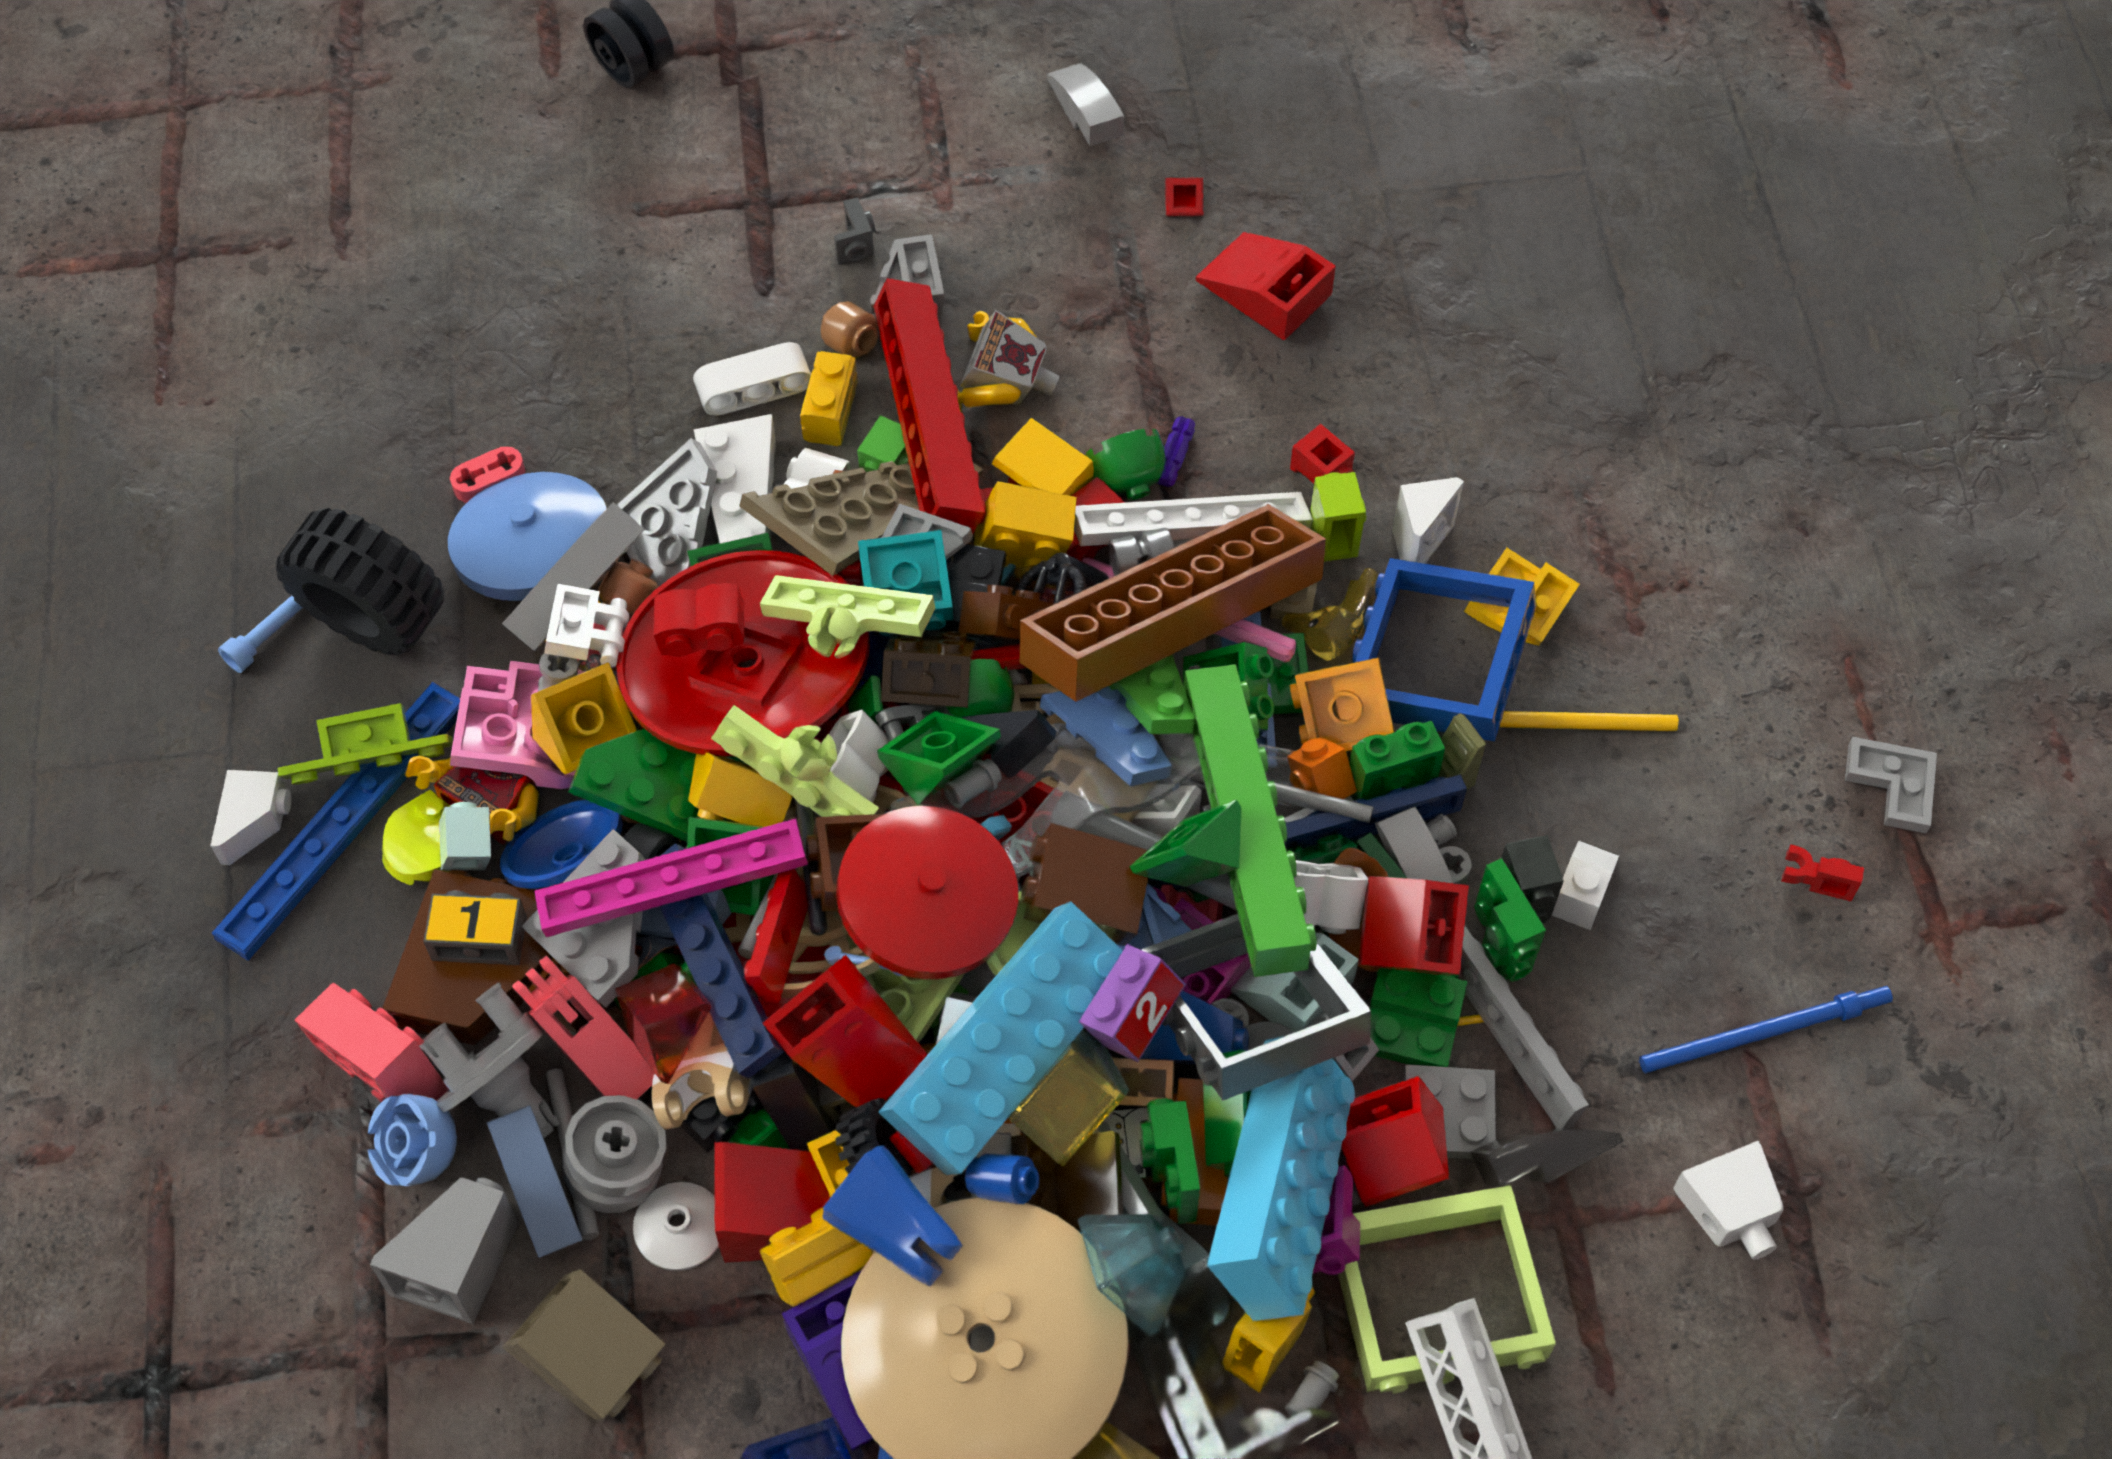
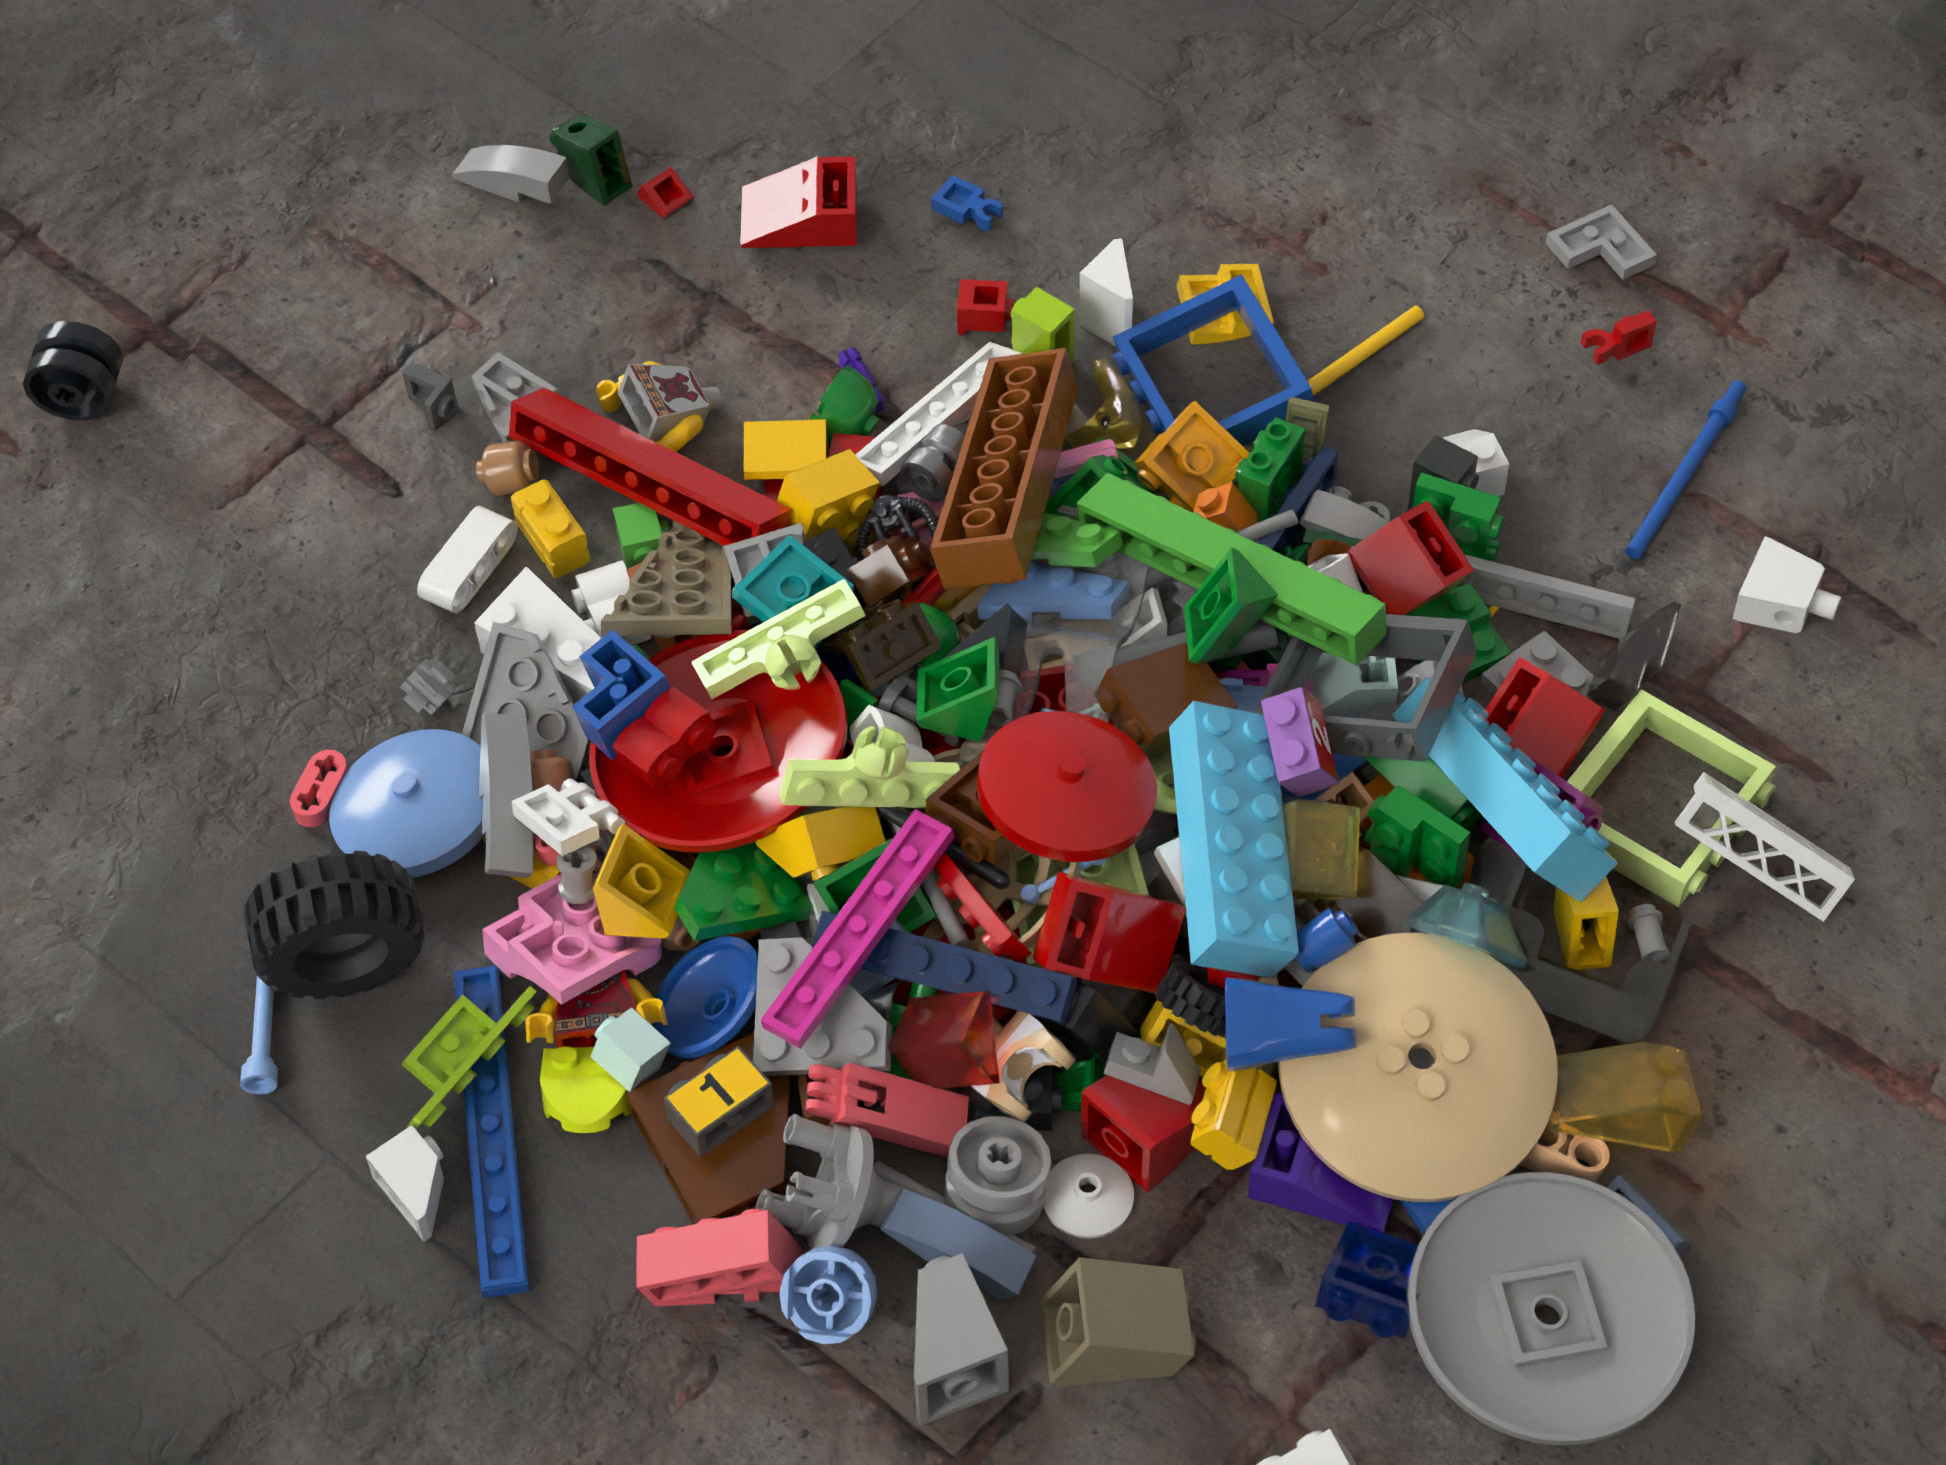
camera: 40 degrees left, 5 degrees down
none -> light grey gear [400,659,457,715]
none -> dark green torso [550,114,633,206]
none -> blue brick [572,629,671,760]
none -> blue plate [931,175,1003,231]
none -> light grey slope [1103,1023,1200,1105]

